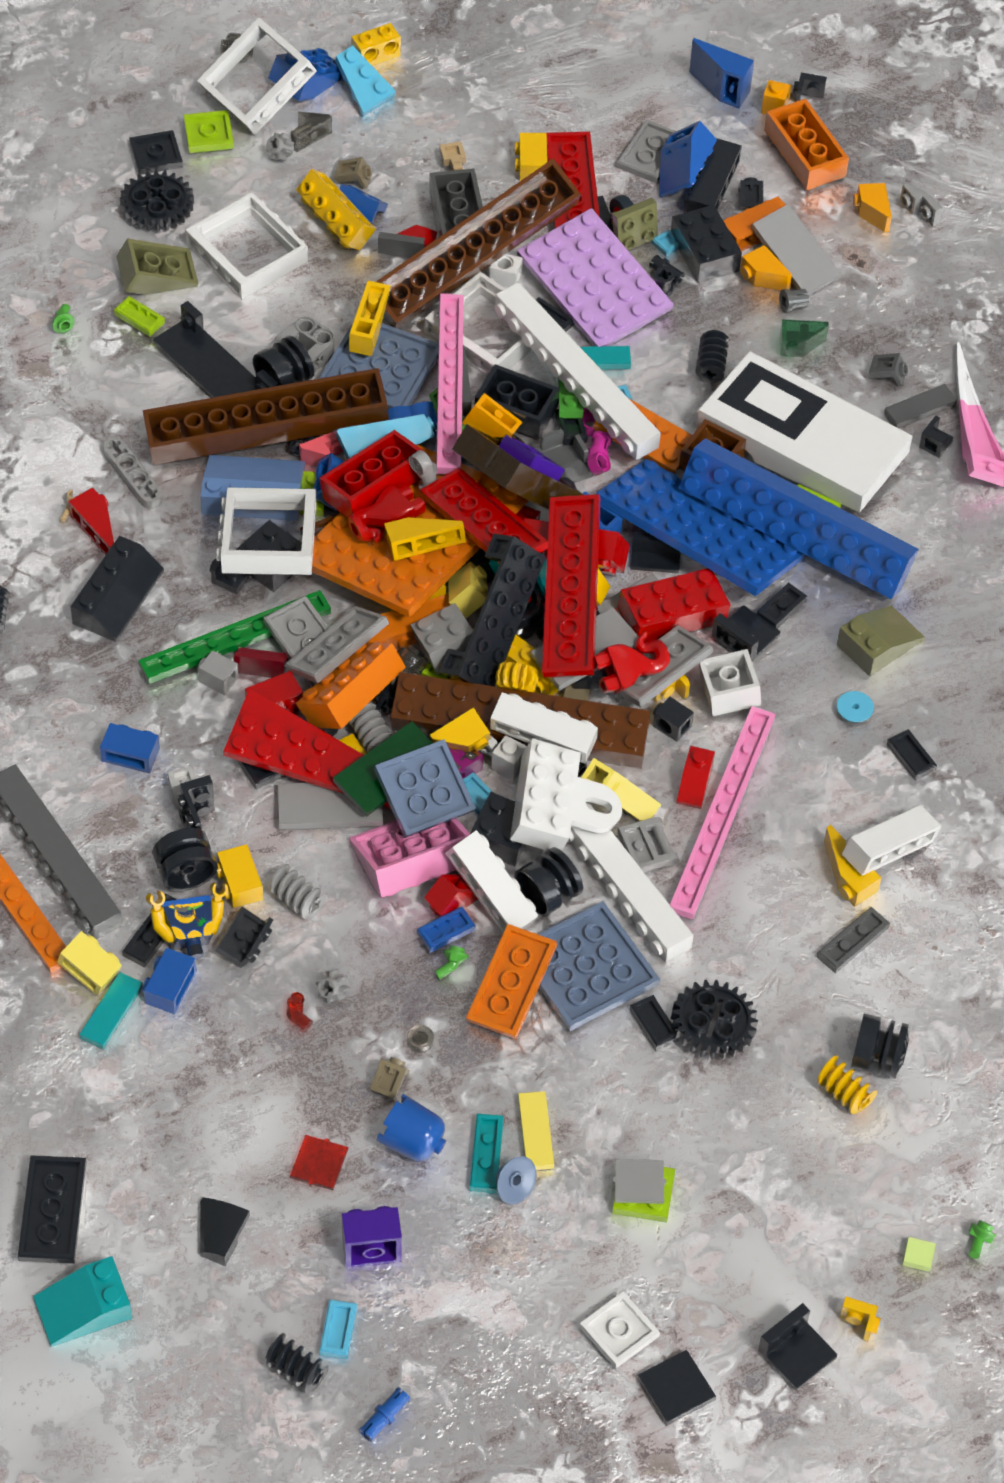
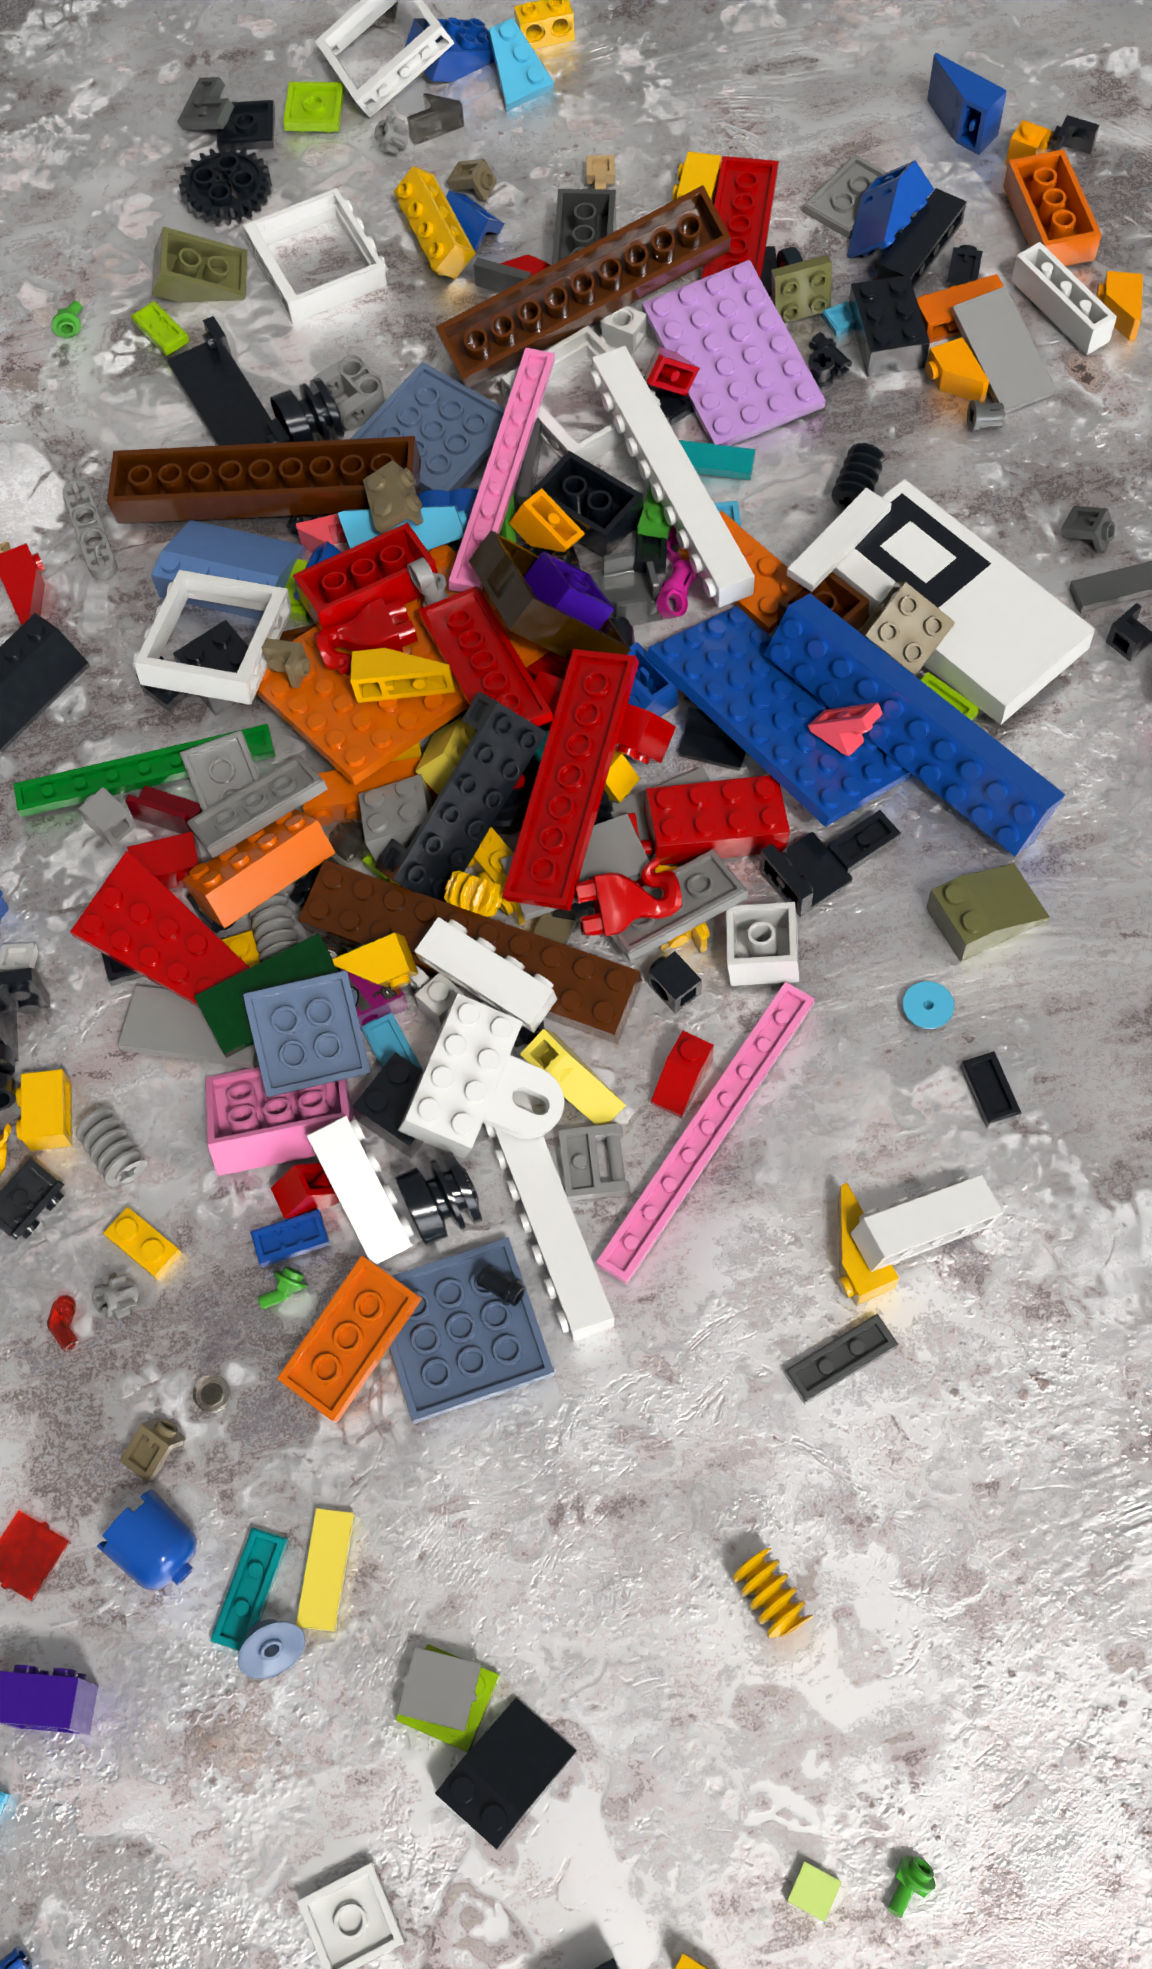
camera: 20 degrees right, 10 degrees up
yellow slope [349,280,391,356] -> none
black tile [630,995,679,1051] -> none
black gear [670,980,758,1060] -> none
clear green slope [780,319,829,357] -> none
black wheel [850,1013,909,1079] -> none
none -> yellow plate [103,1206,182,1280]
none -> dark grey plate [177,77,235,130]
none -> dark tan bracket [261,638,310,688]
none -> dark tan bracket [363,460,424,534]
none -> black slope [435,1698,577,1851]
none -> black pin [477,1264,526,1306]
none -> red slope [644,346,700,396]
none -> white tile [787,488,892,592]
none -> coral slope [808,702,883,756]
none -> bracket [859,582,955,674]
none -> white brick [1011,242,1117,355]

